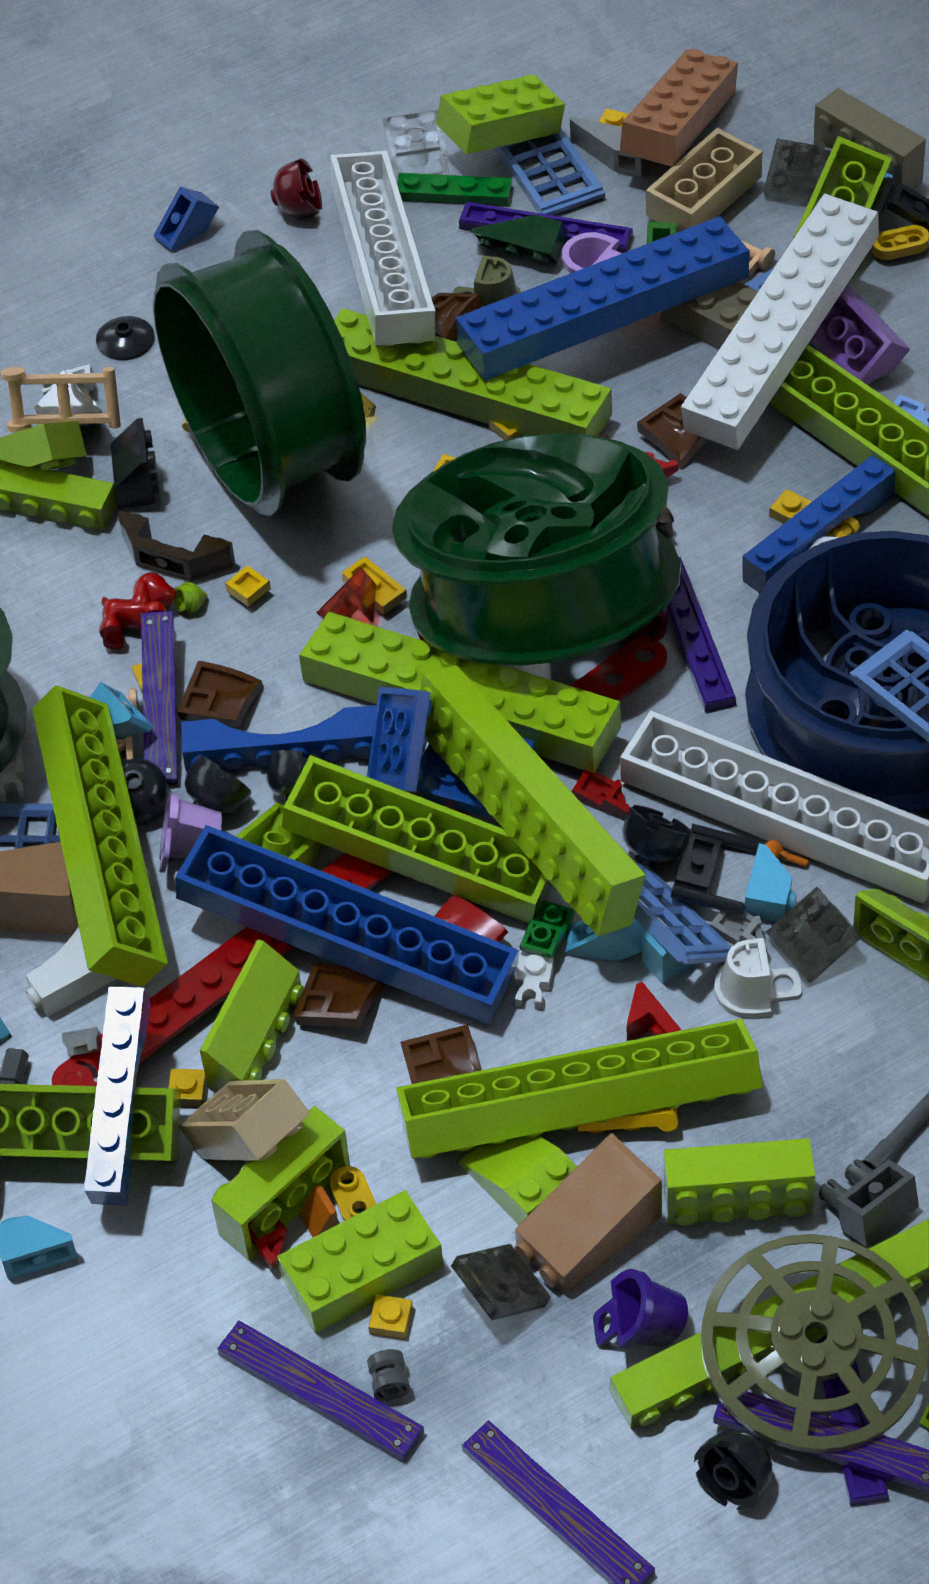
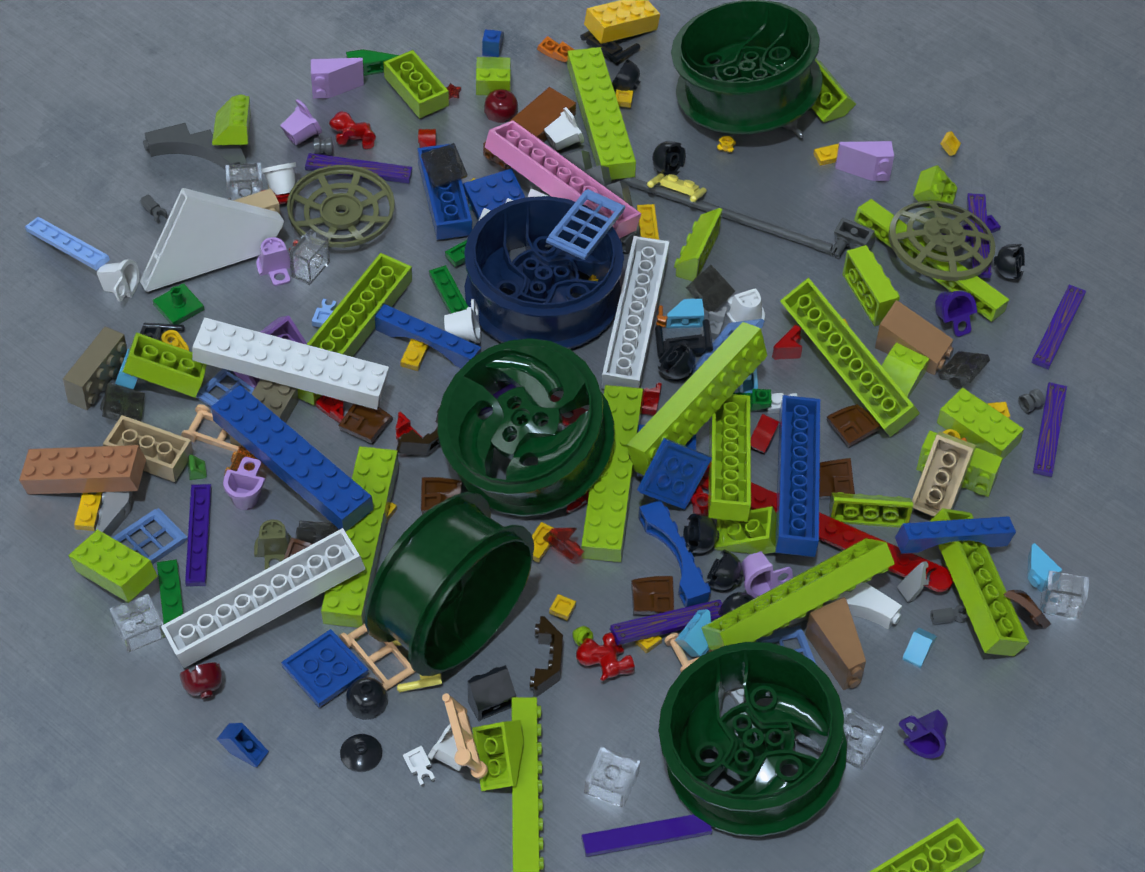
camera: 115 degrees left, 0 degrees up
dark green slope [471,215,568,264] -> none

